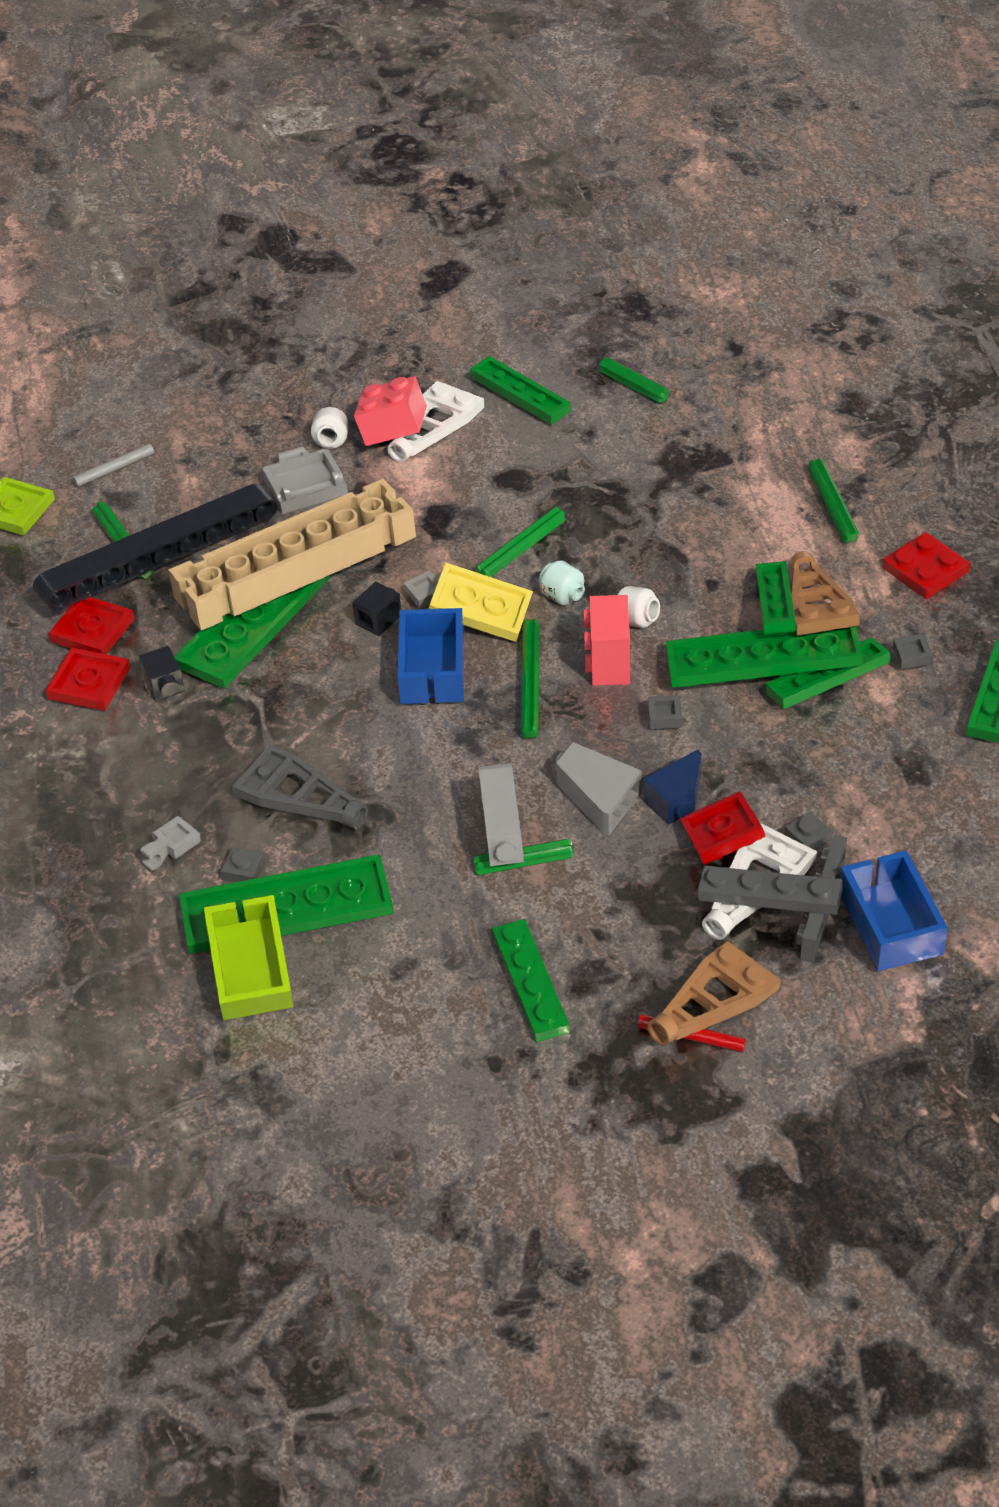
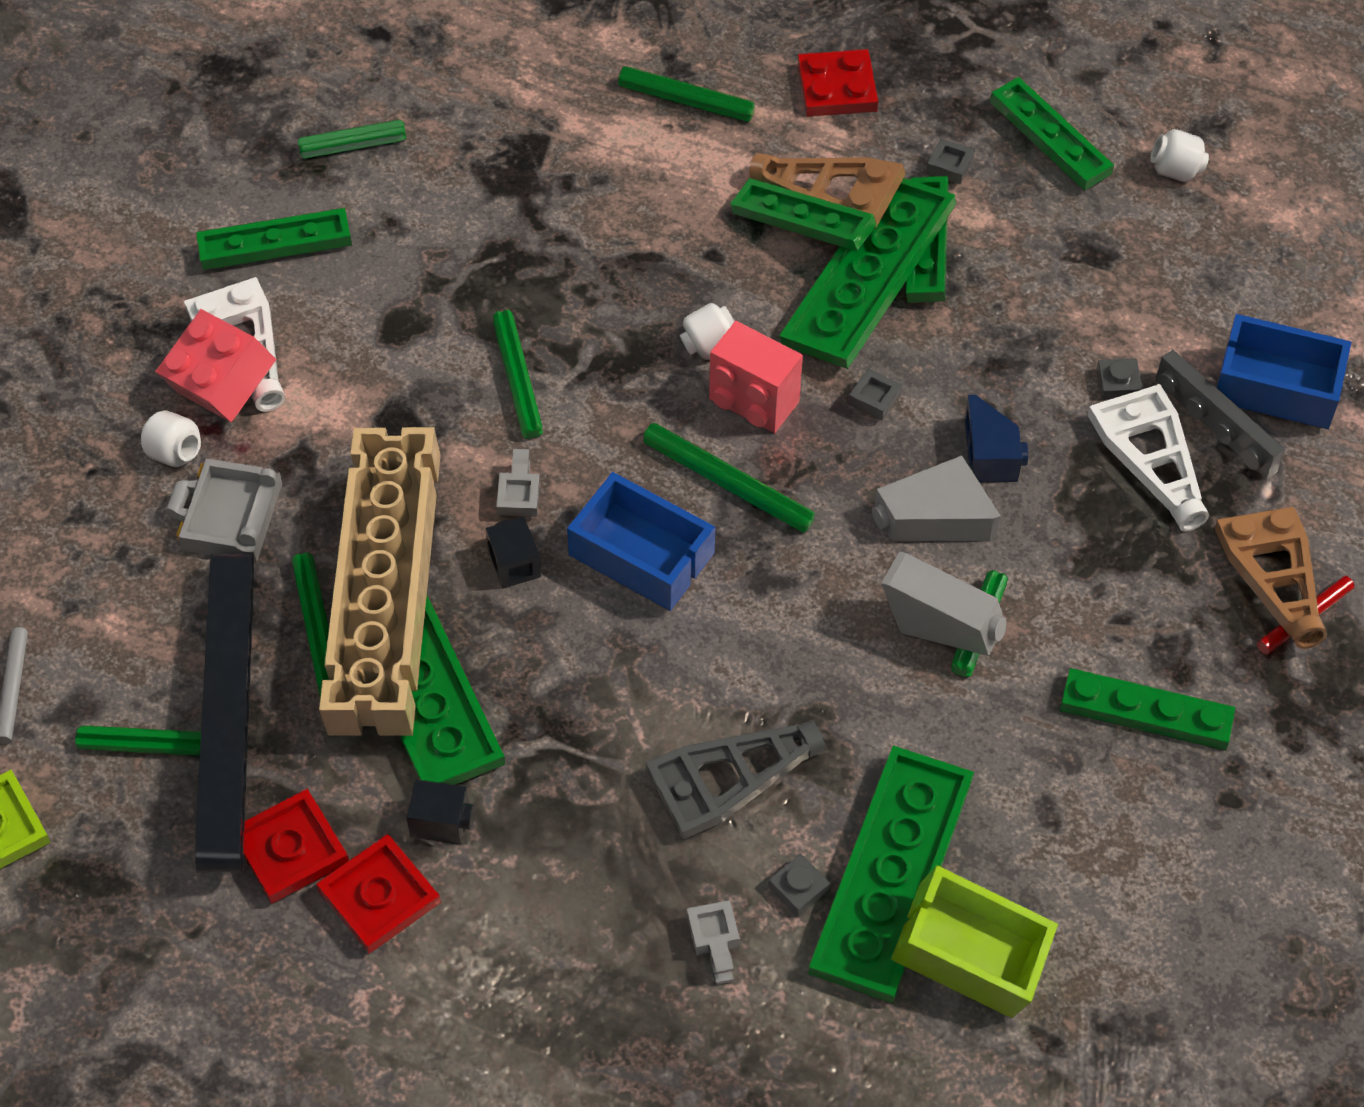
camera: 60 degrees left, 10 degrees up
light yellow plate [429,563,533,642] -> none
light aqua head [539,561,585,606] -> none
red plate [680,791,766,864] -> none
dark grey plate [698,866,843,915] -> none

